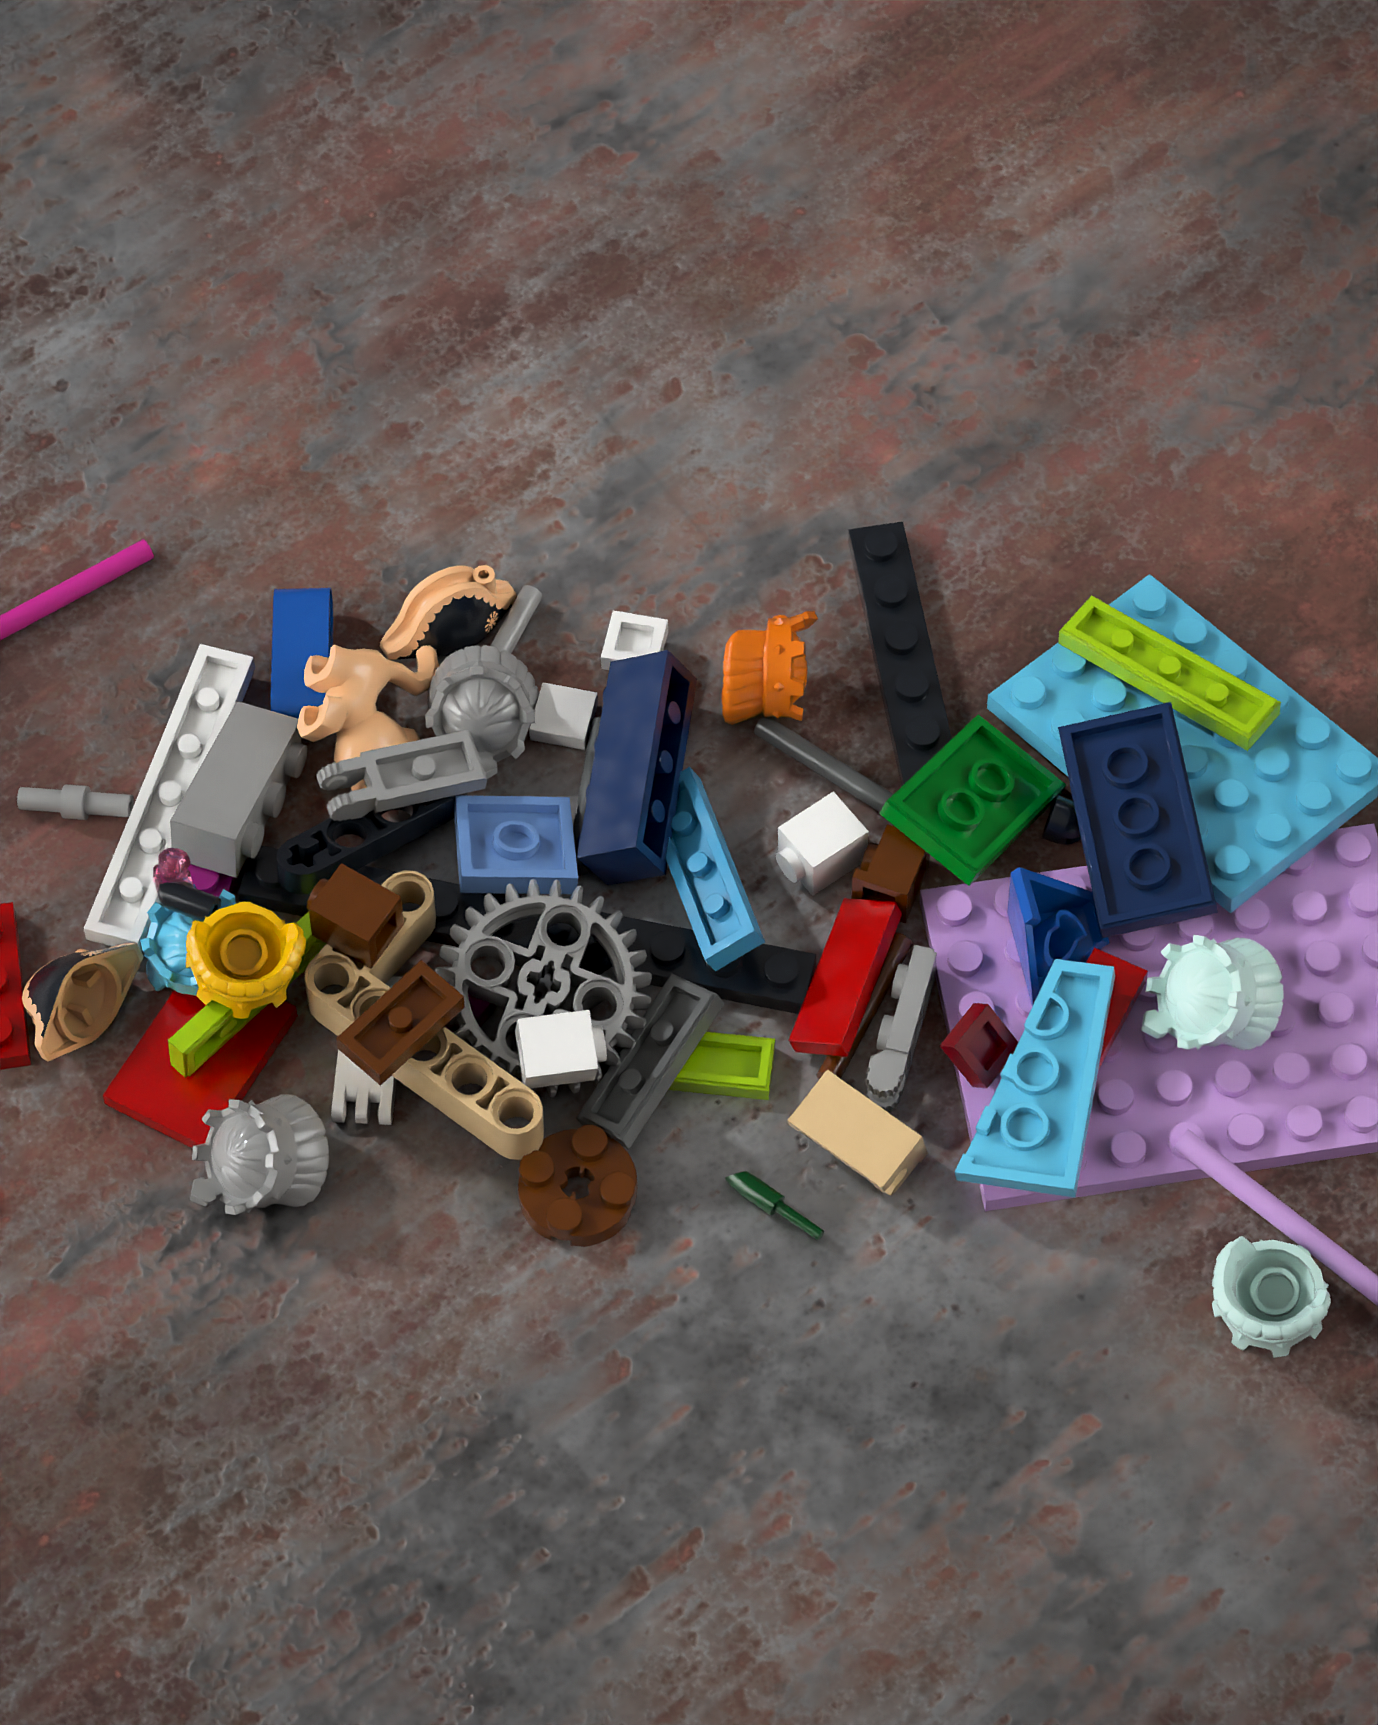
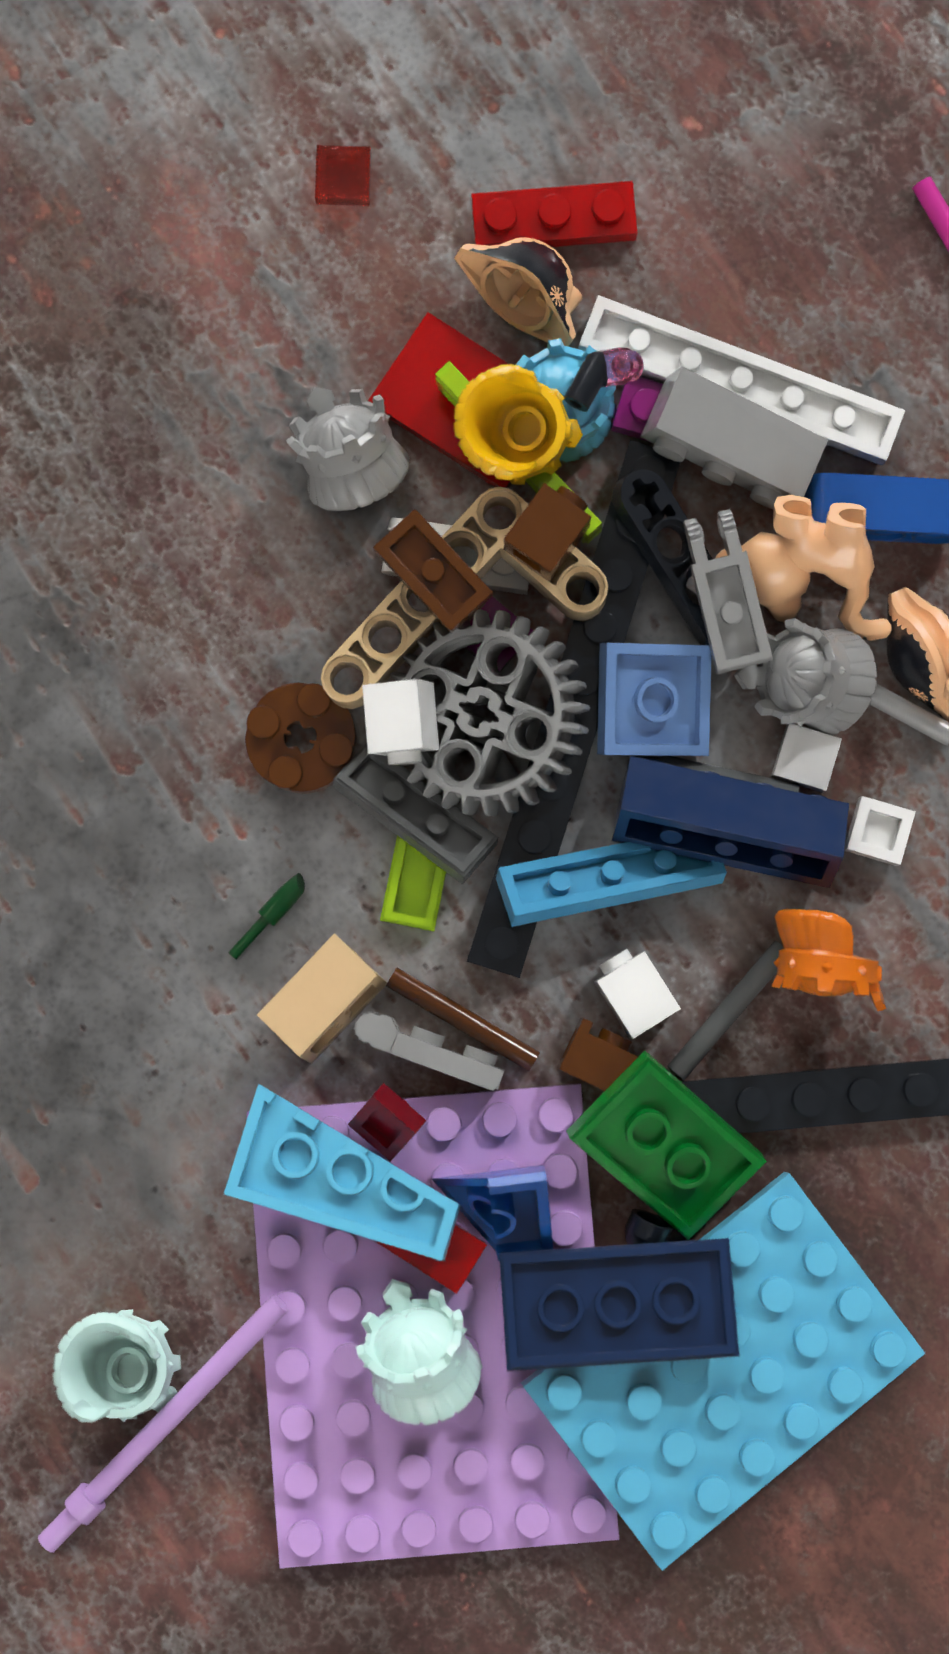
camera: 90 degrees right, 25 degrees up
light grey bar [17,784,134,820] -> none
red tile [788,898,902,1057] -> none
lime tile [1058,596,1281,751] -> none

